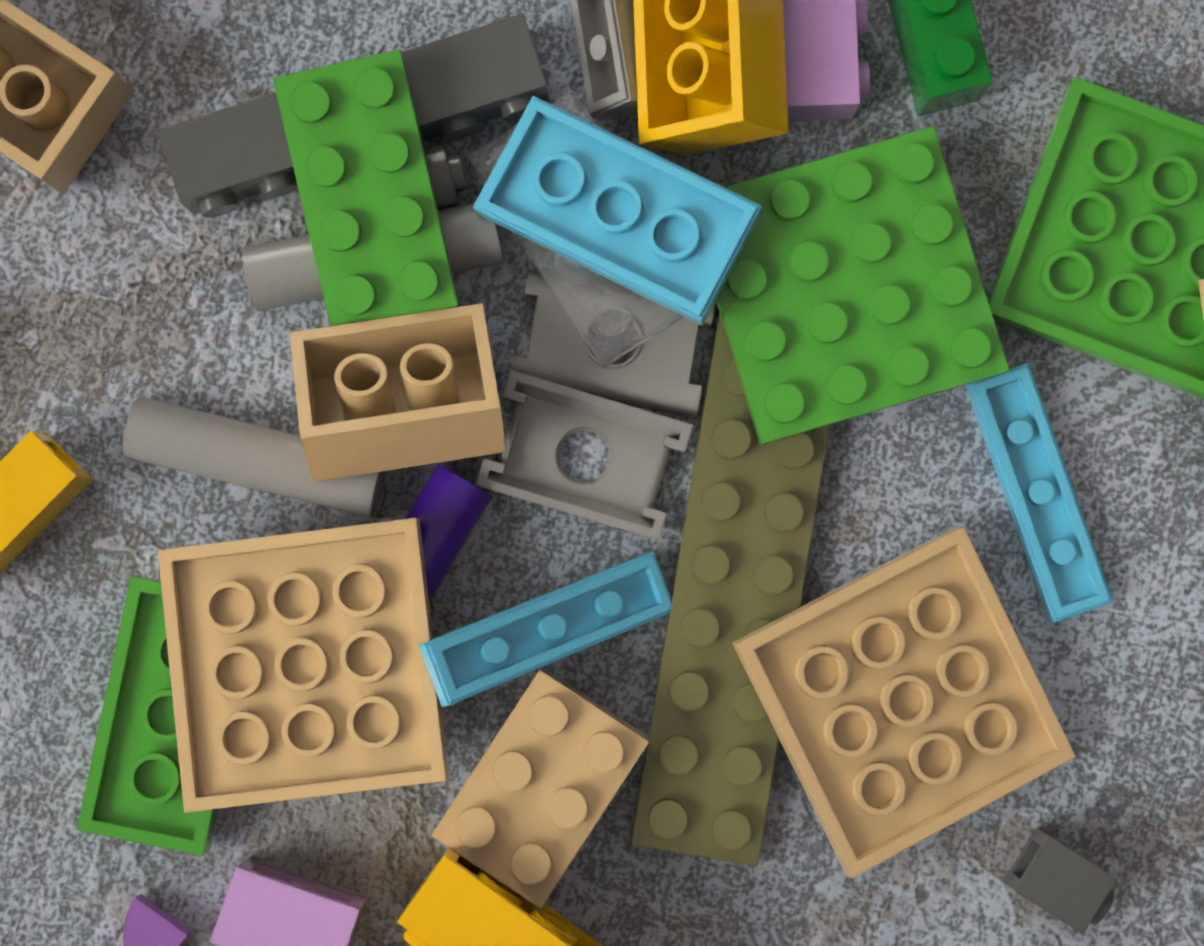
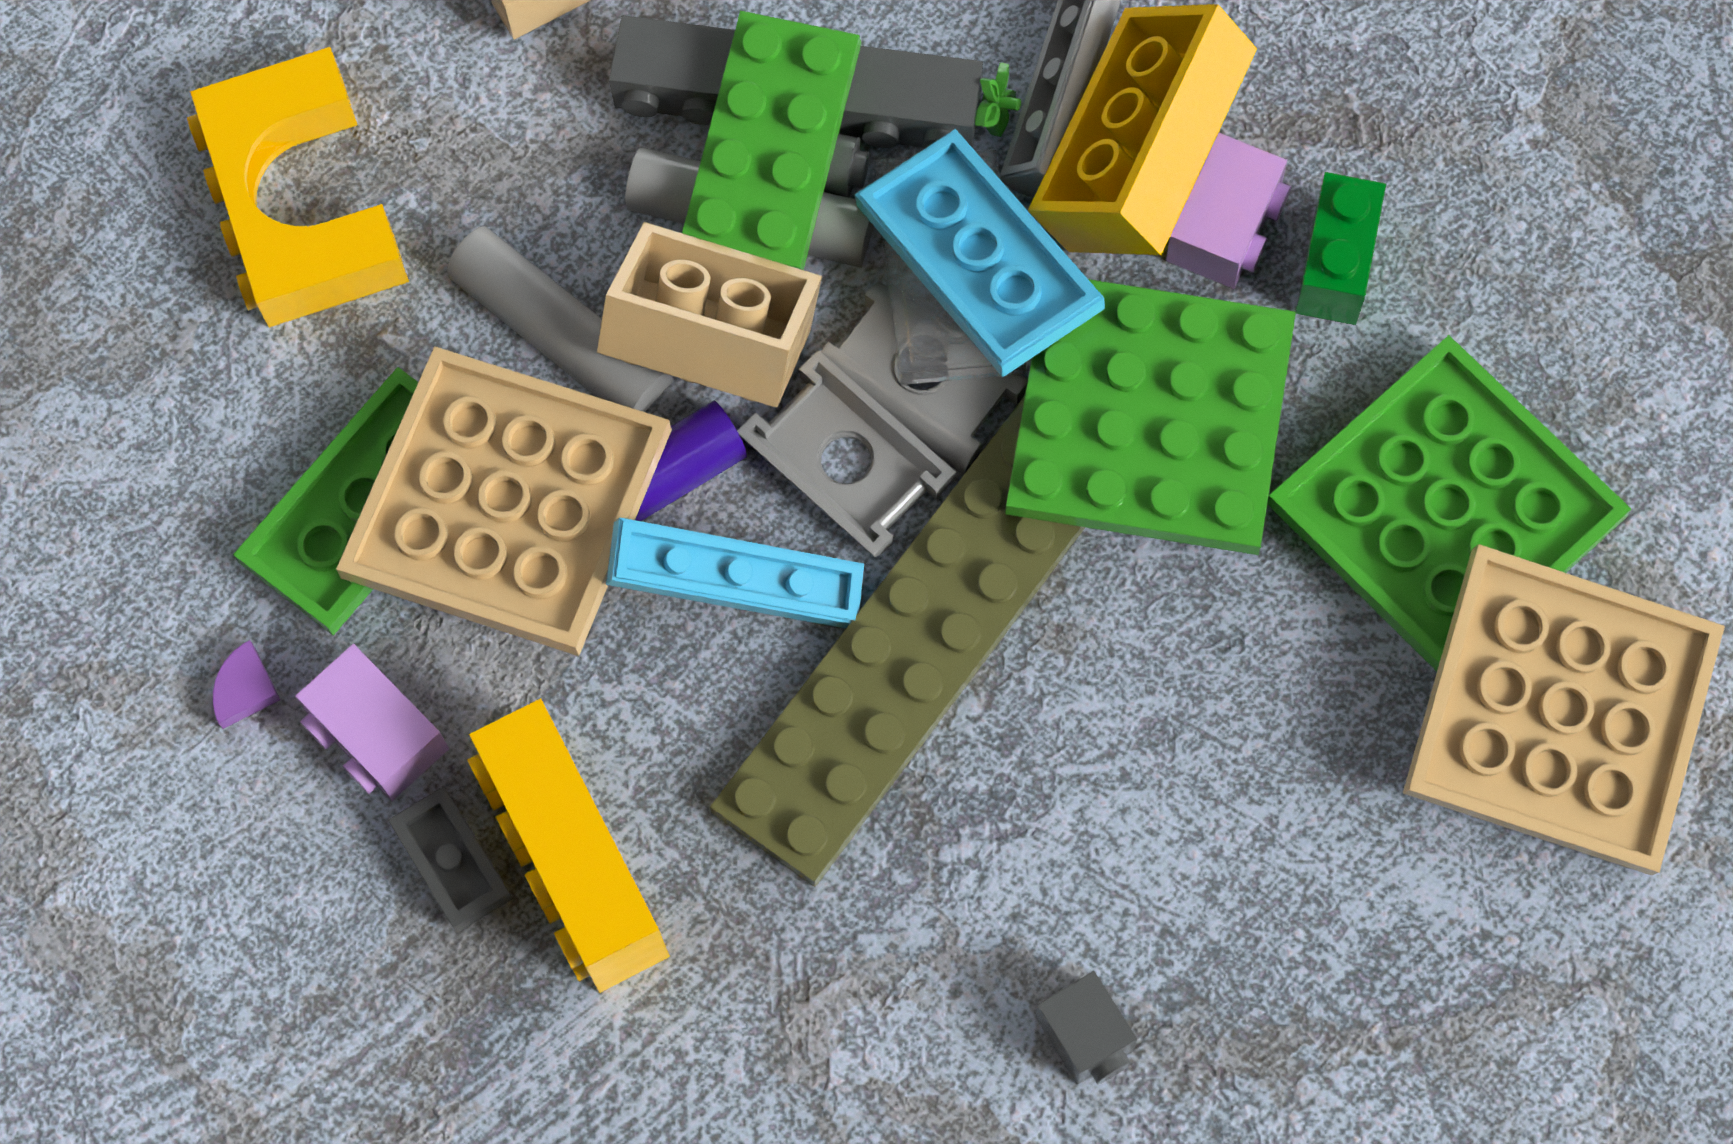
camera: 30 degrees right, 15 degrees down
tan brick [431,667,649,909] -> none
tan plate [732,527,1076,878] -> none
medium azure tile [965,362,1114,623] -> none
none -> bright green plant [975,62,1021,137]

